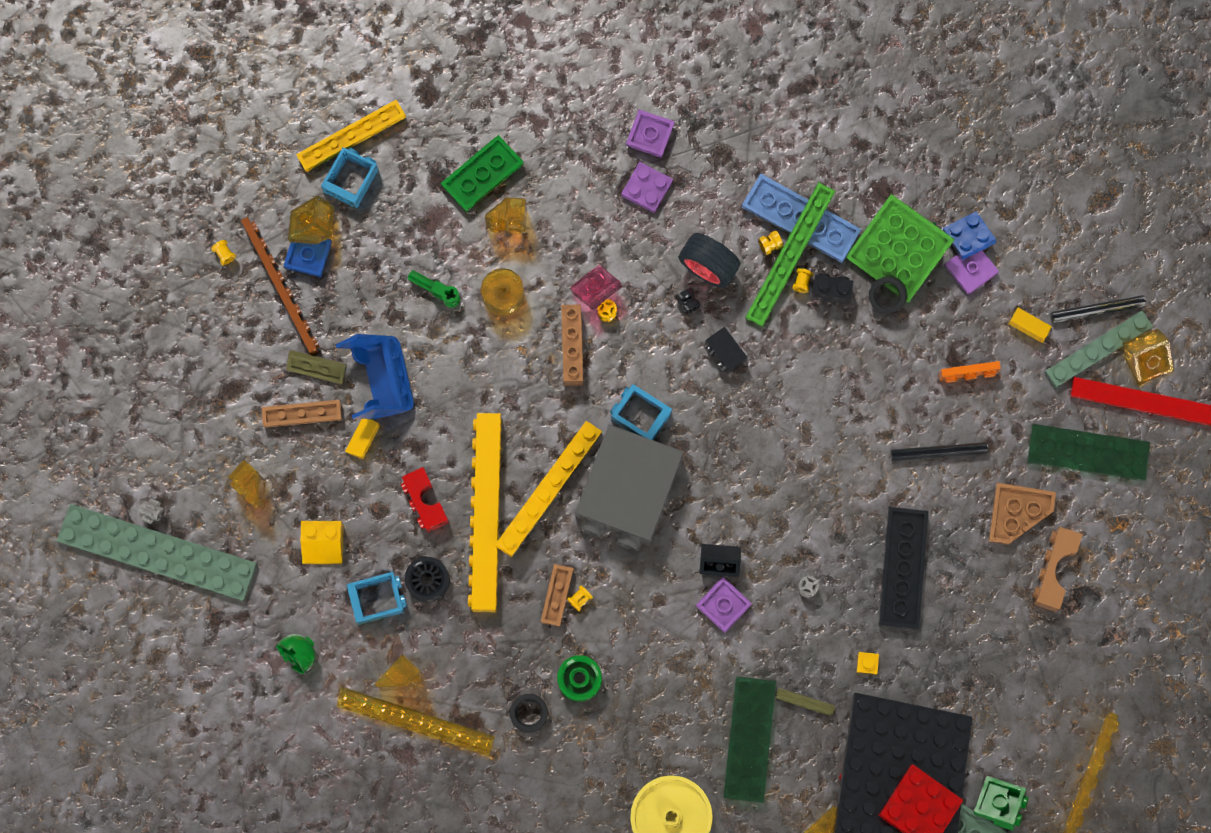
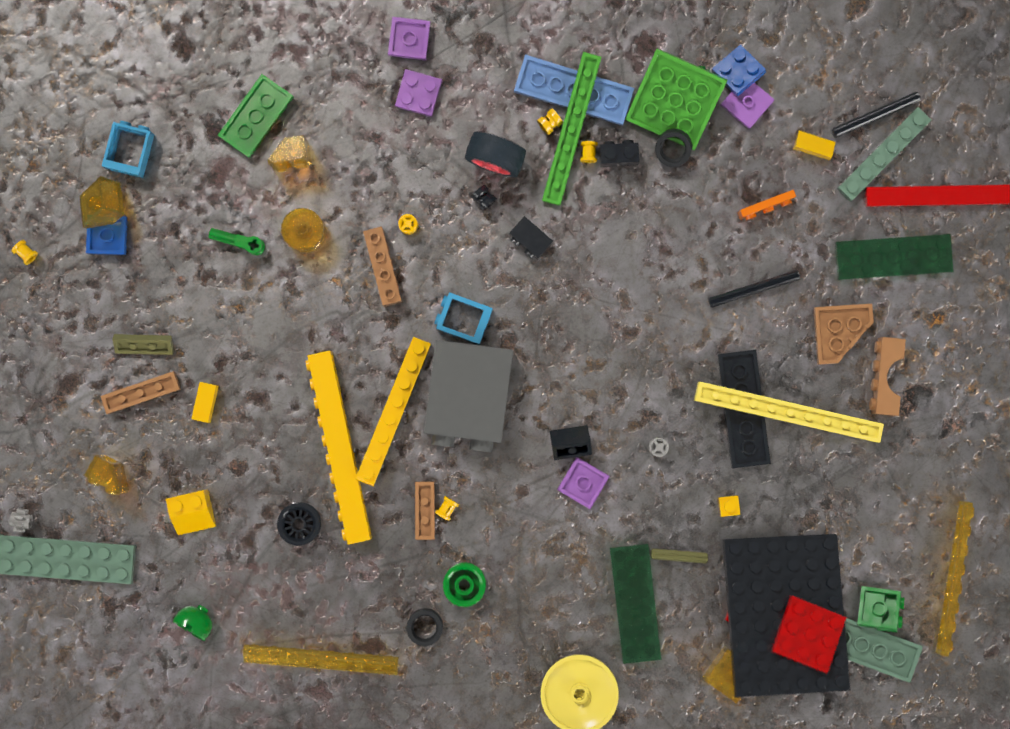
camera: 15 degrees left, 10 degrees up
dark orange plate [241,217,320,356] -> none
yellow plate [296,100,406,172] -> none
blue windscreen [336,334,414,419] -> none
dark azure window [346,572,407,625] -> none
clear yellow slope [374,654,423,691] -> none
red arch [401,467,449,533] -> none
clear pink plate [570,264,623,310] -> none
clear yellow slope [1122,328,1174,385] -> none
none -> light yellow plate [694,382,884,443]

